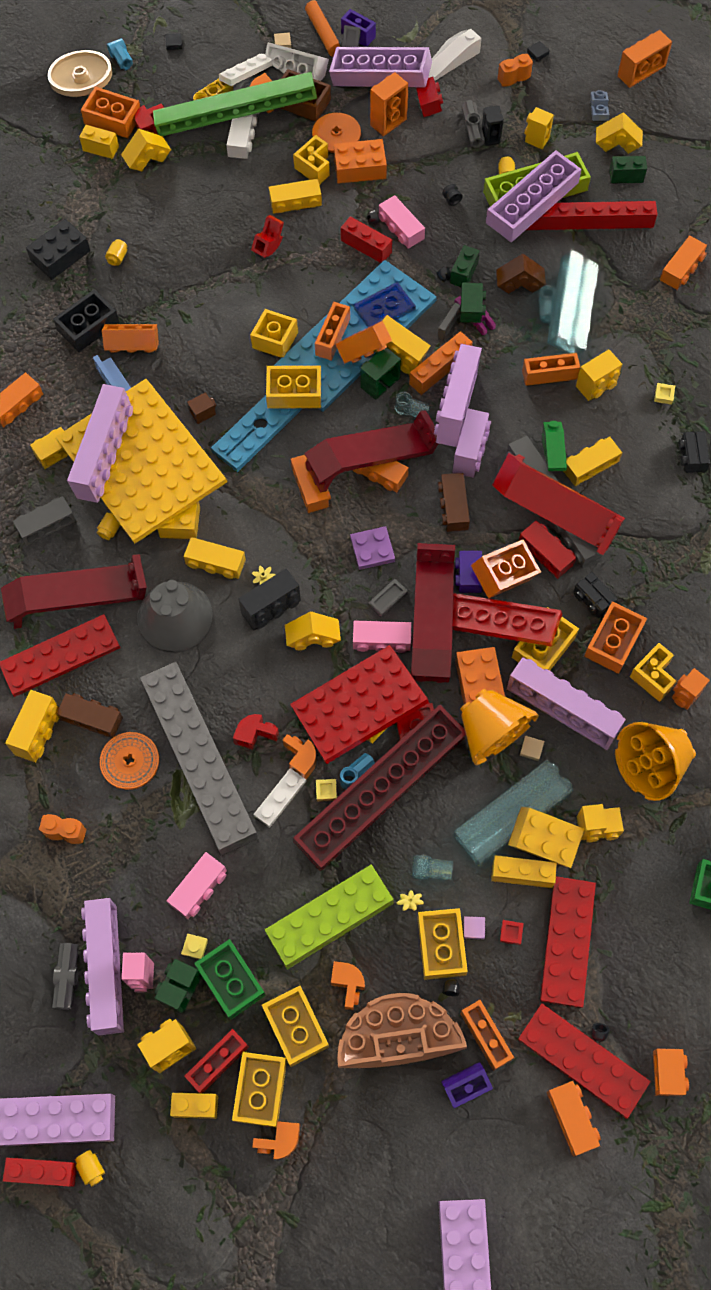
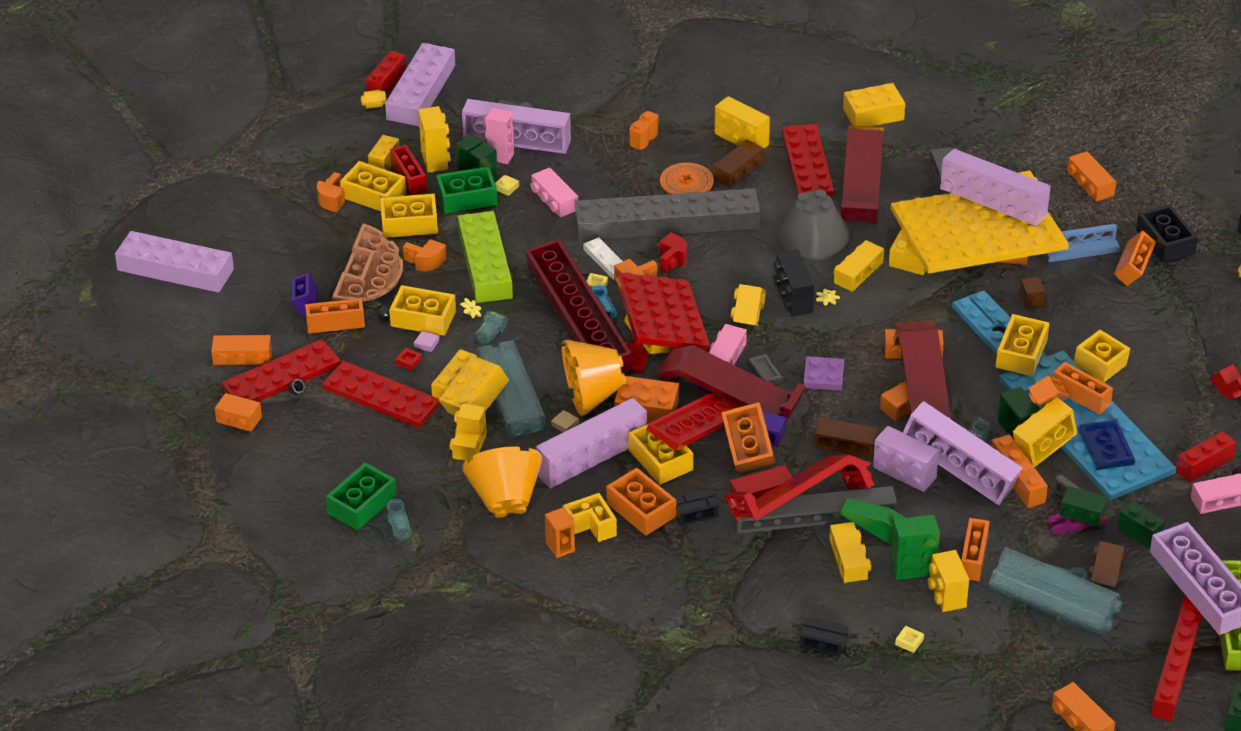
camera: 110 degrees right, 25 degrees down
none -> green brick [890,515,940,580]

